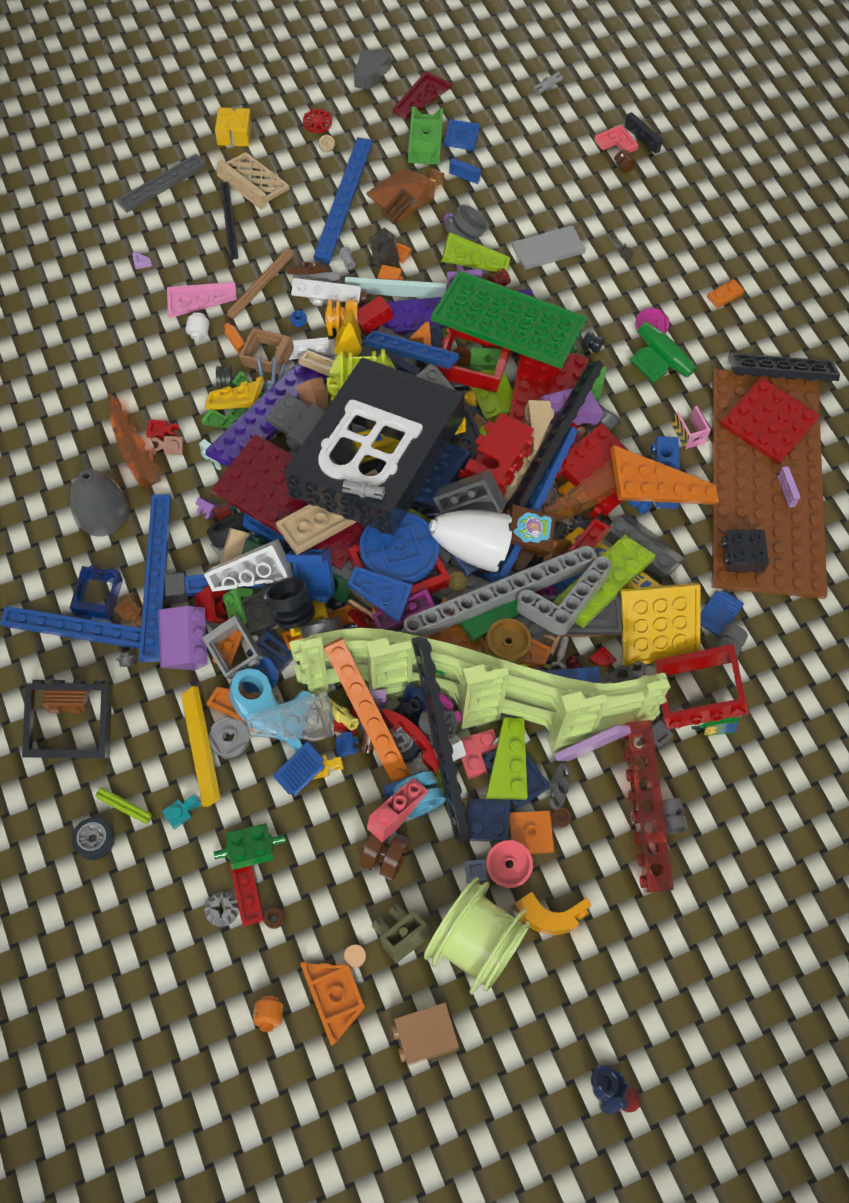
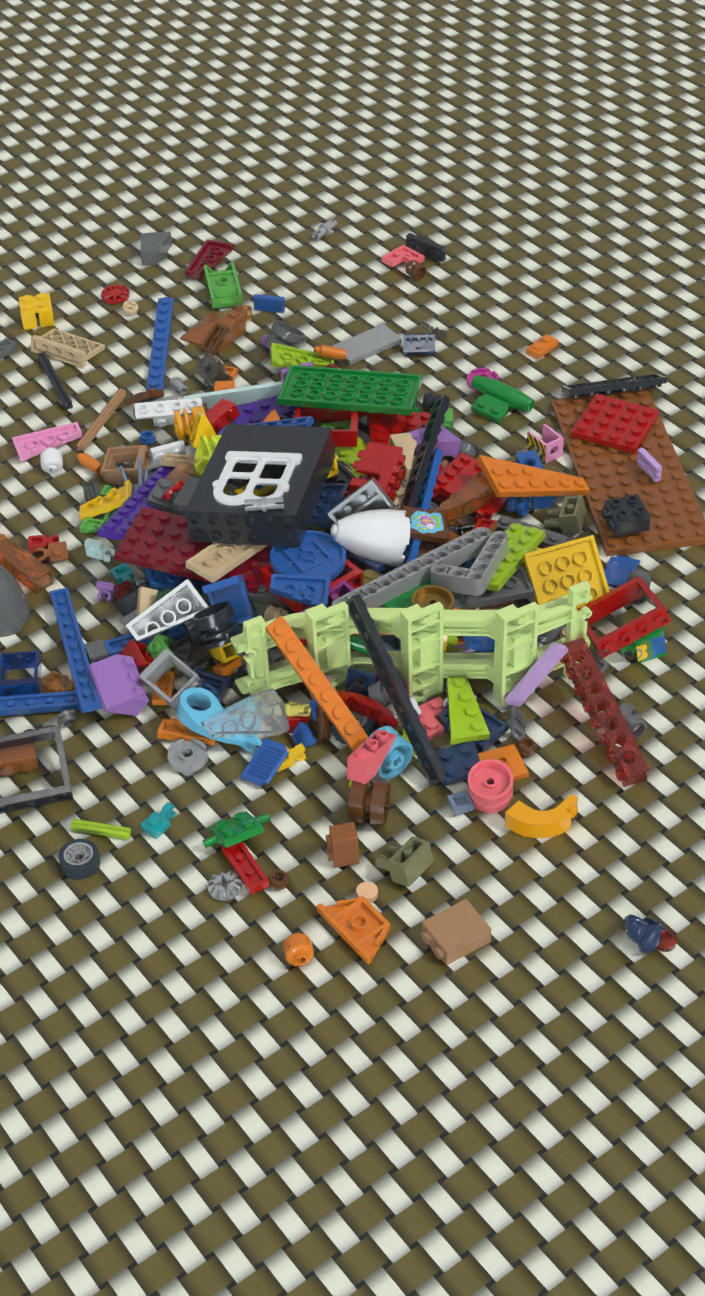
camera: 10 degrees left, 20 degrees down
yellow tile [181,686,221,807] -> none
yellowish green wheel [424,877,531,994] -> none
blue tile [444,119,480,151] -> none
none -> red tile [161,480,184,501]
none -> tan wheel [264,605,288,622]
none -> orange cylinder [314,345,347,361]
none -> dark orange brick [325,822,359,868]
none -> bracket [403,333,435,355]
none -> olive brick [544,495,587,535]

